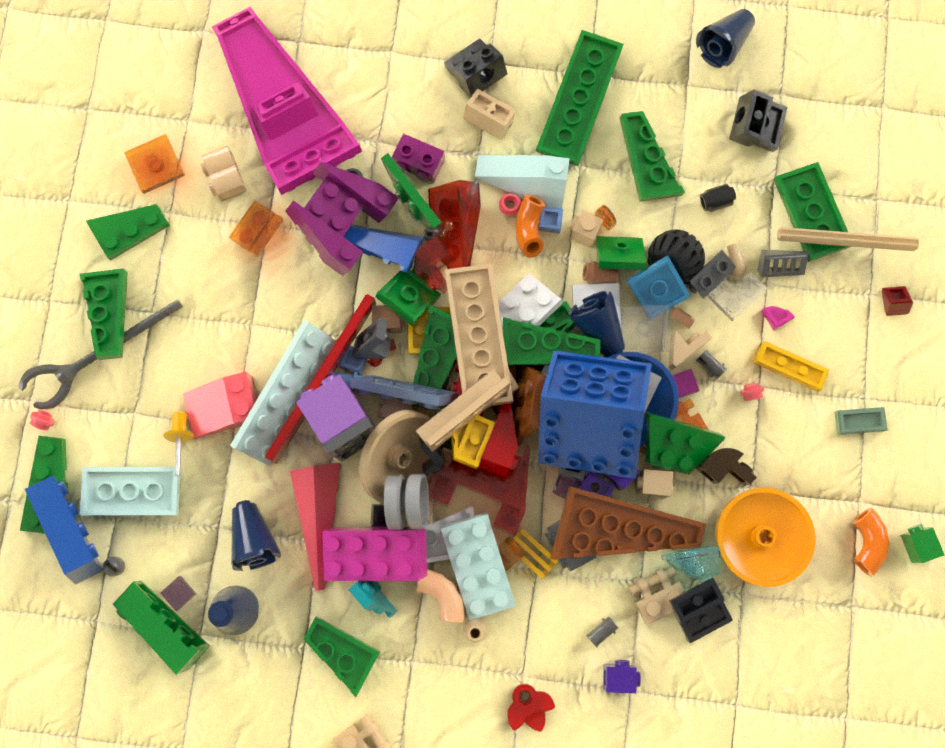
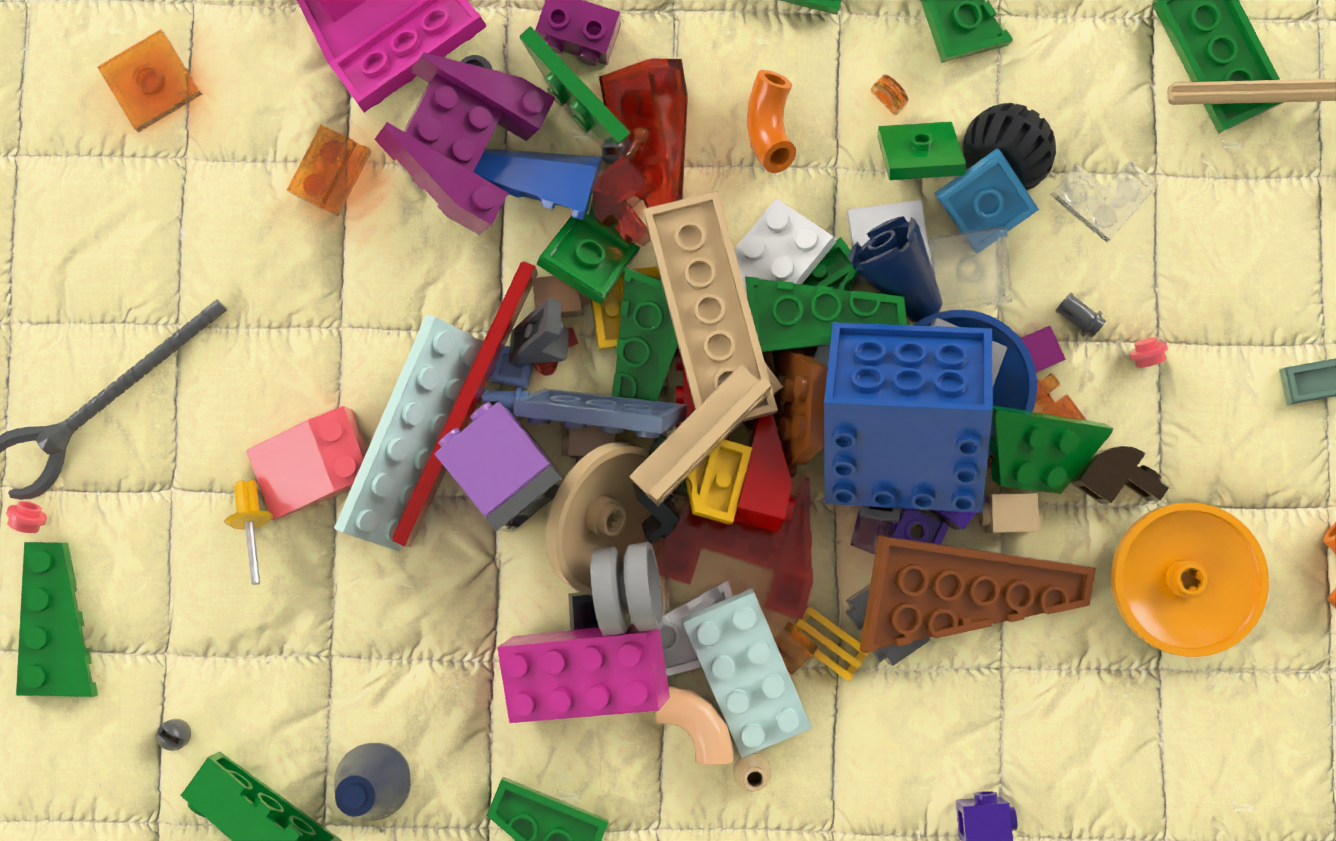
camera: 10 degrees left, 5 degrees up
blue wedge [25,476,103,585] -> none
green wing [80,268,128,360] -> none
light aqua plate [80,467,181,516] -> none
green wing [86,204,170,260] -> none
tile [160,576,196,611] -> none
tan brick [201,146,247,201] -> none
dark blue cone [231,500,281,571] -> none
coral wedge [290,463,341,591] -> none
teal wing [348,581,398,618] -> none
light aqua wedge [475,155,569,209] -> none
coral plate [499,193,522,216] -> none
medium blue tile [538,207,563,233] -> none
tan brick [569,210,603,248] -> none
nougat cone [582,261,618,284] -> none
dark grey pin [586,616,618,647] -> none
tan plate [628,566,685,625] -> none
clear light blue slope [661,545,720,583] -> none
tan slope [669,331,712,371] -> none
black slope [669,577,733,643] -> none
medium nougat tile [670,306,695,329] -> none
dark grey hinge [688,250,736,299] -> none
black brick [700,183,736,212] -> none
tan cylinder [727,244,747,277] -> none
yellow tile [753,341,829,392] -> none
dark grey slope [757,250,809,277] -> none
dark pink tile [761,306,795,330] -> none

